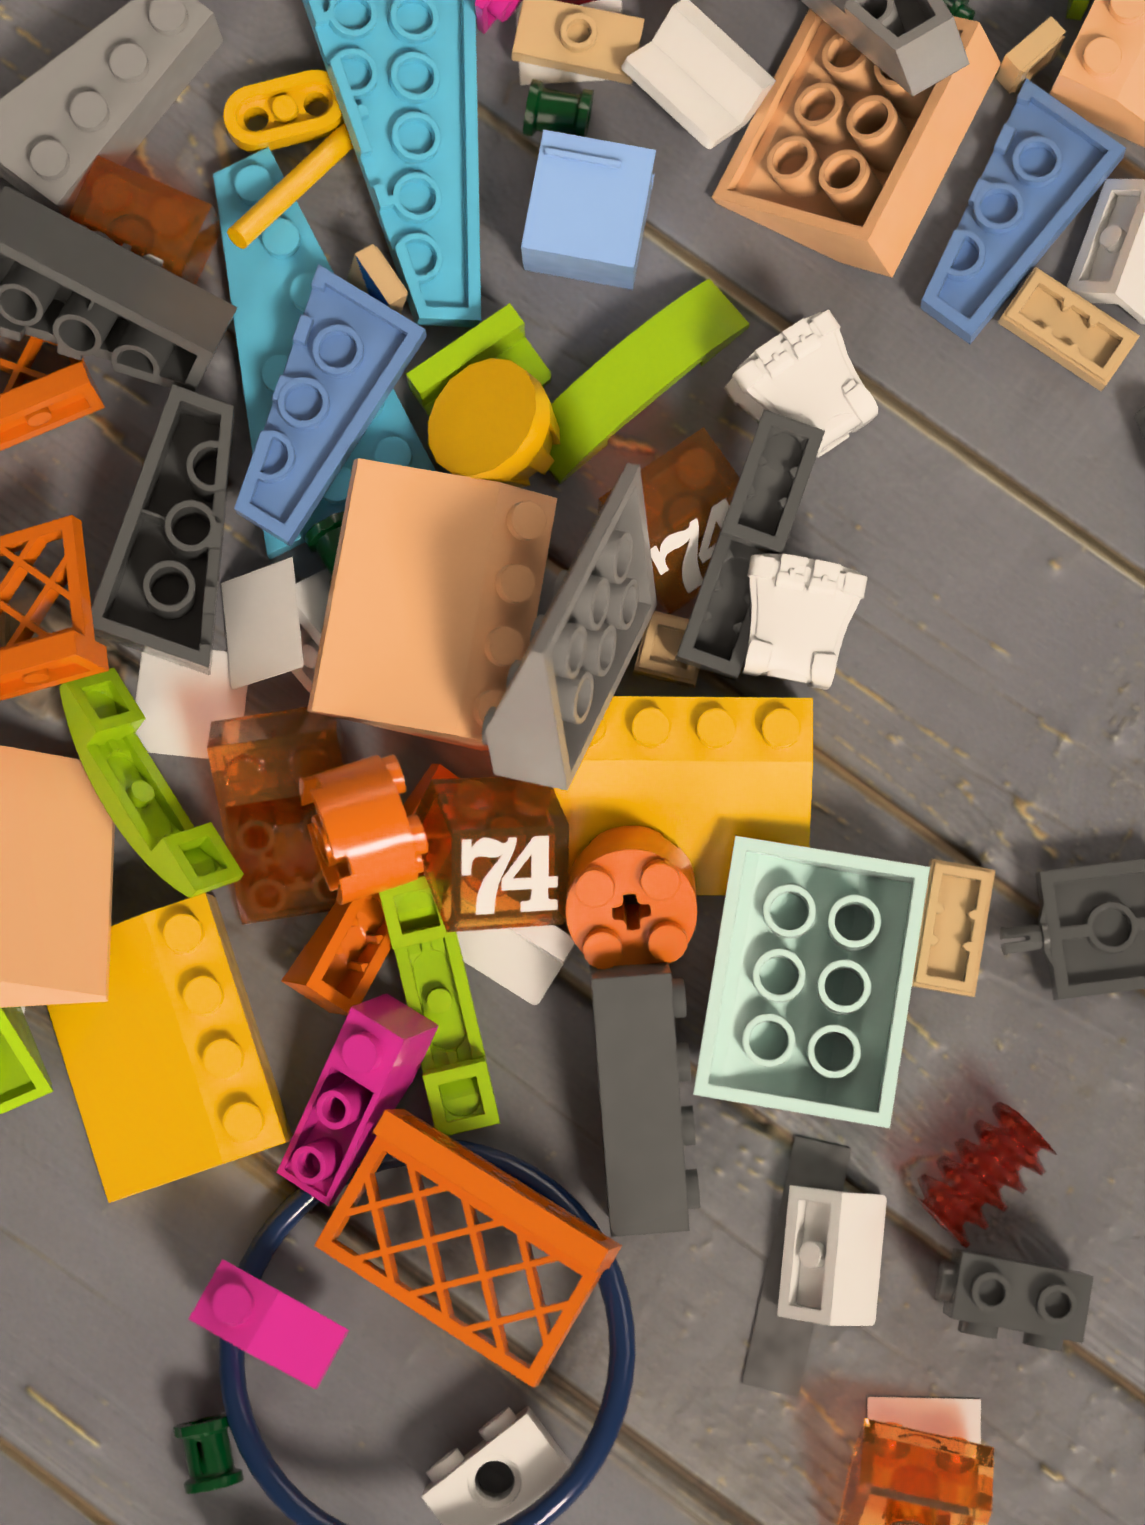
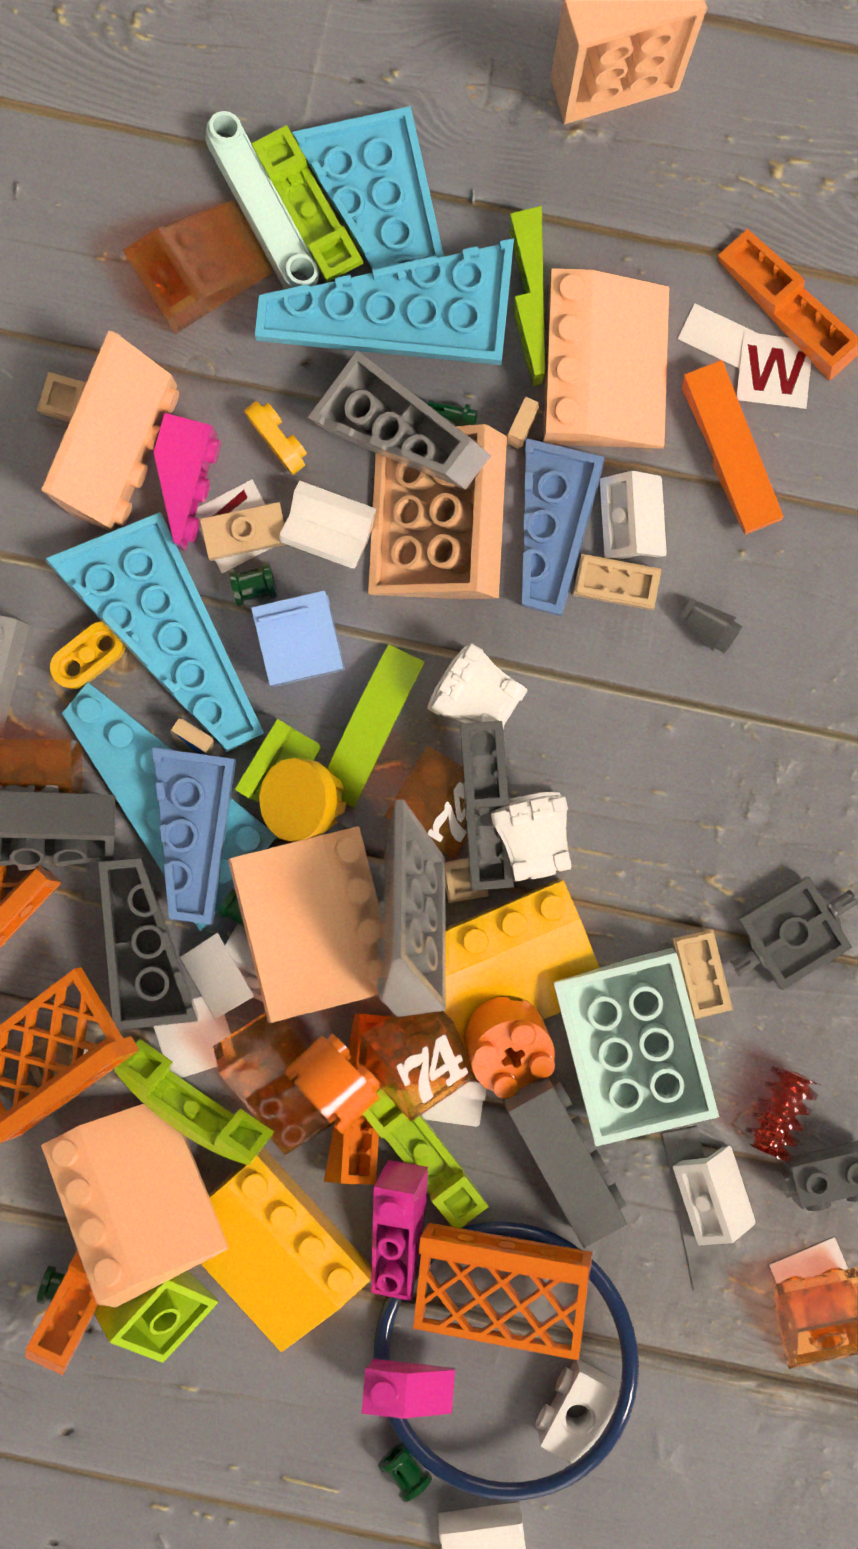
camera: 25 degrees left, 5 degrees up
yellow bar [227,122,353,249] -> none

